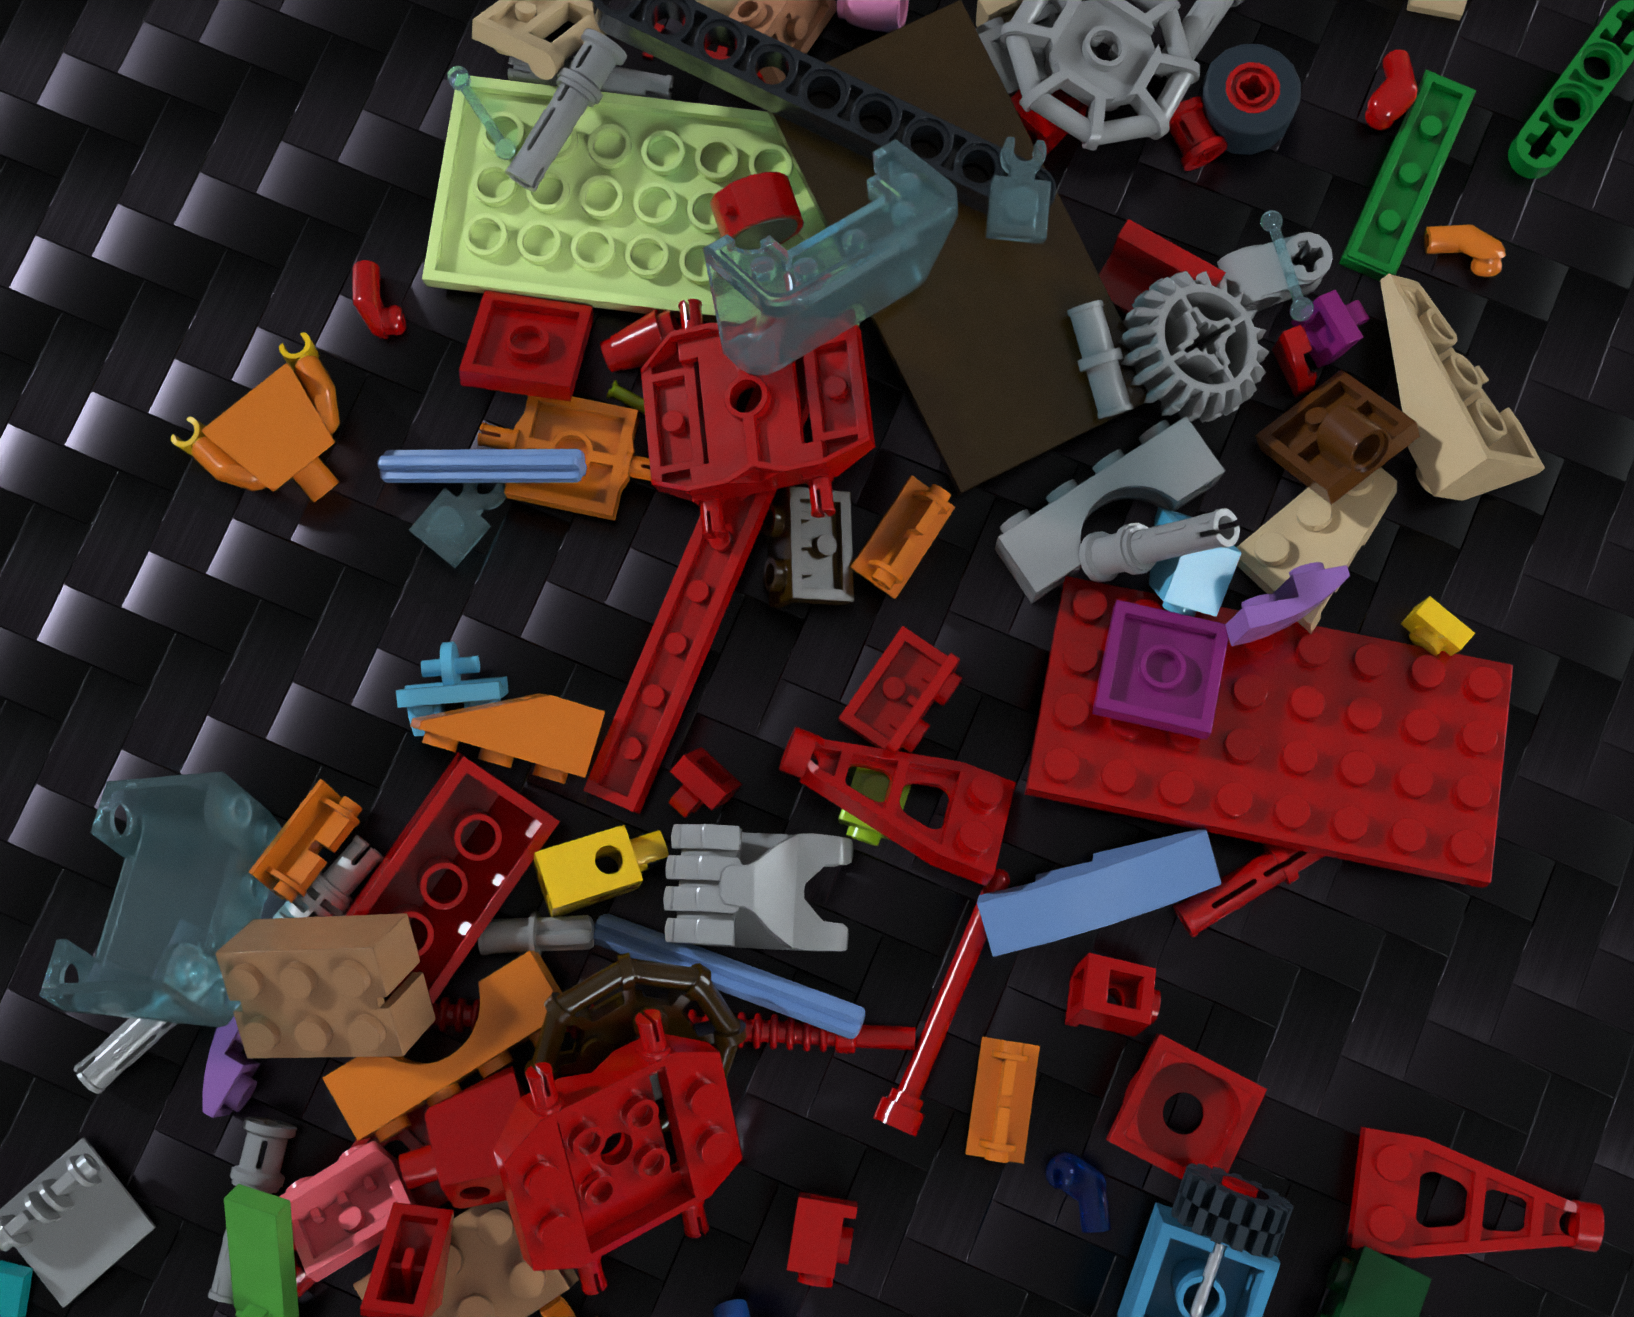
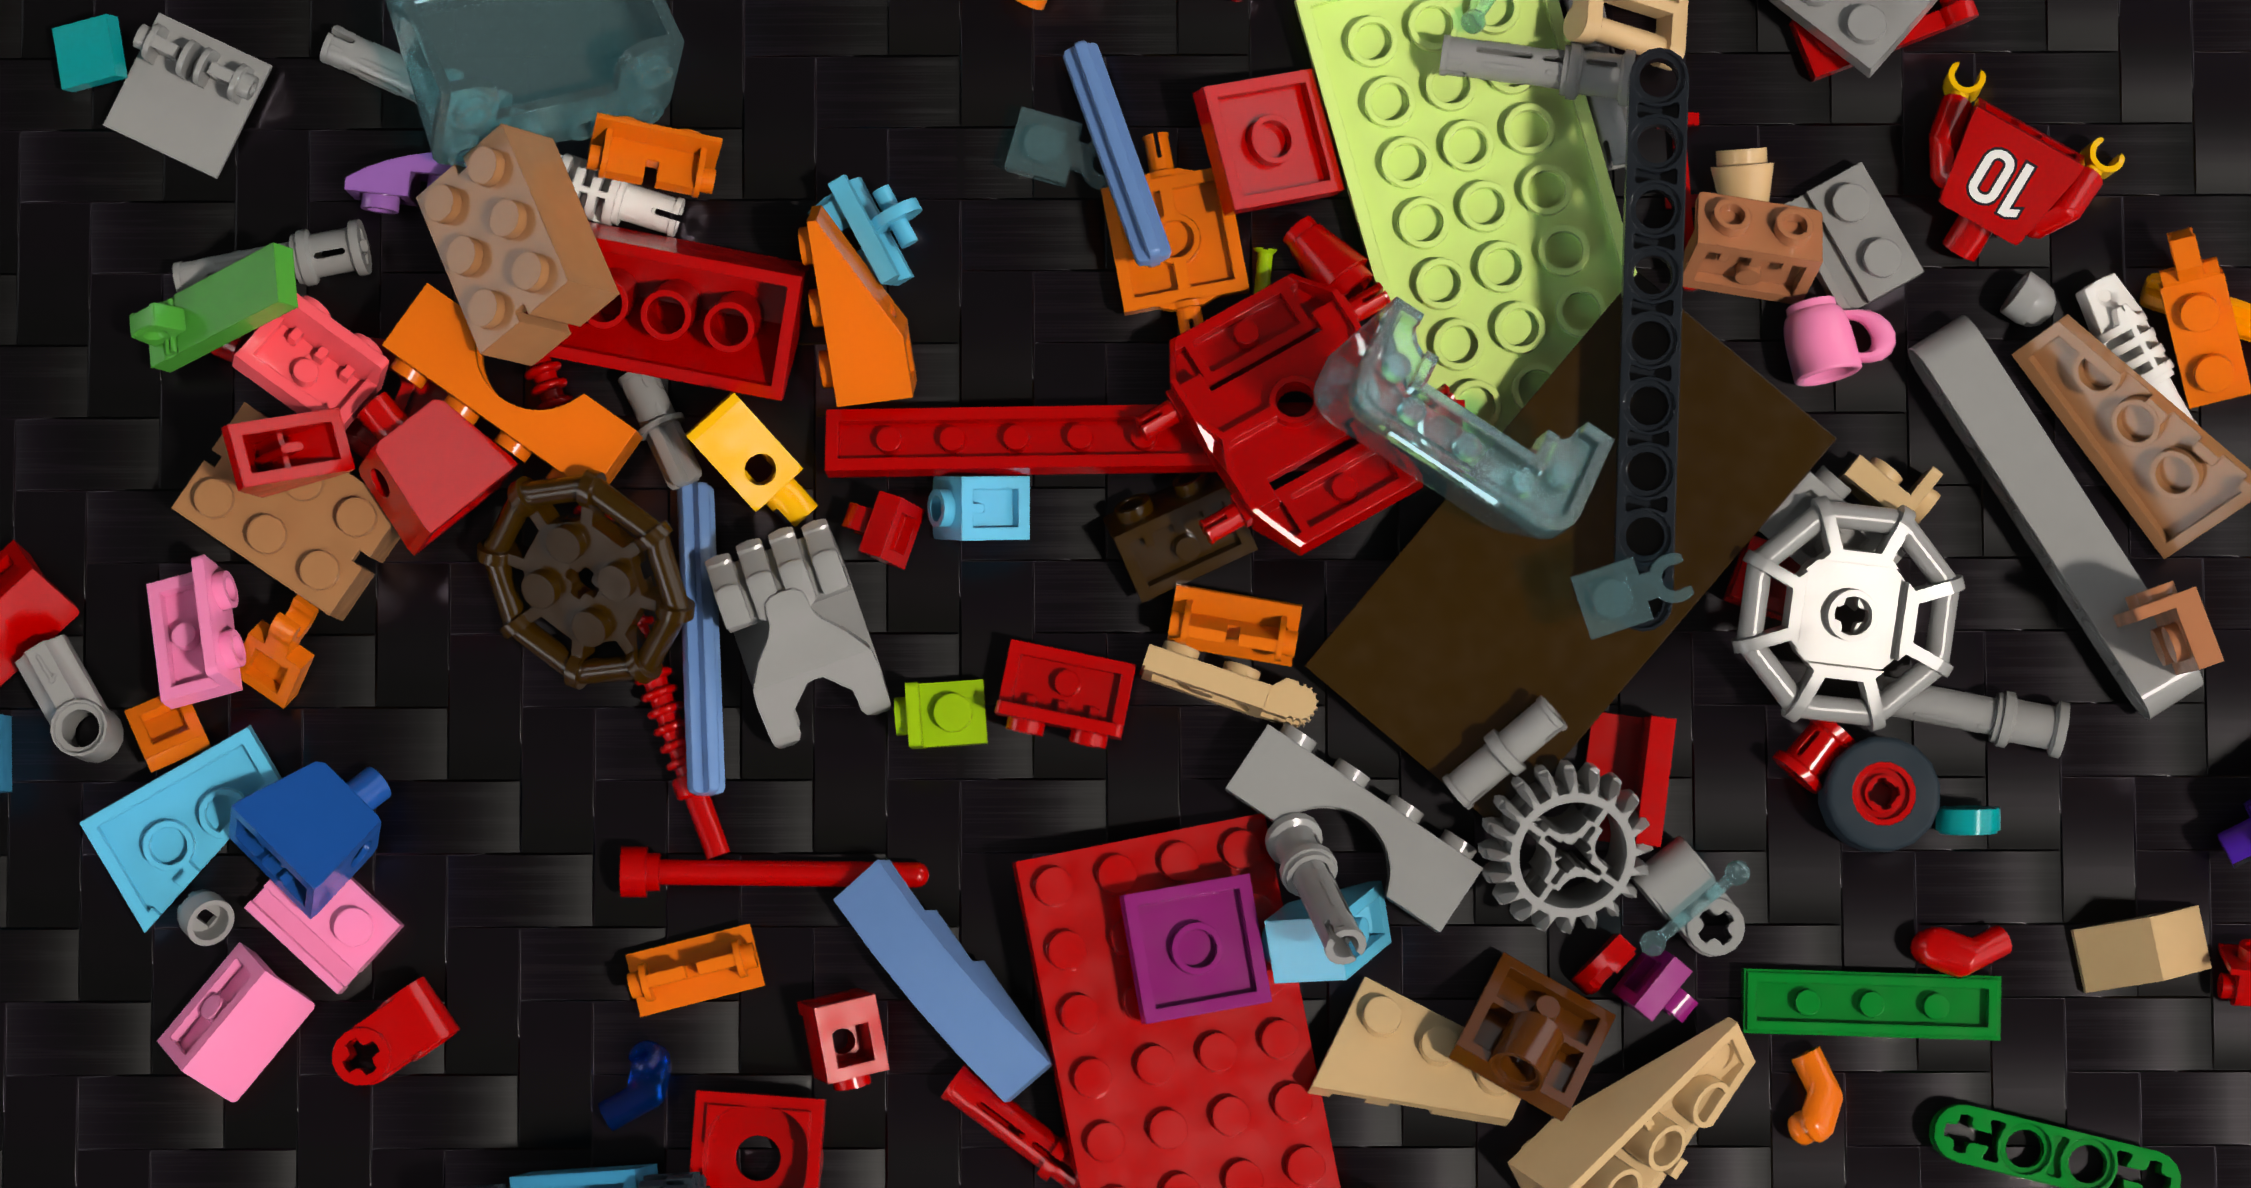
camera: 65 degrees right, 5 degrees up
red piece [493,1009,743,1295] -> none
red piece [710,172,804,255] -> none
red plate [779,727,1016,886] -> none
red brick [787,1192,858,1288] -> none
medium lavender slope [1225,562,1350,646] -> none
none -> medium azure bracket [927,476,1030,541]
none -> tan hinge [1139,640,1319,728]
none -> teal tile [1935,805,2001,835]

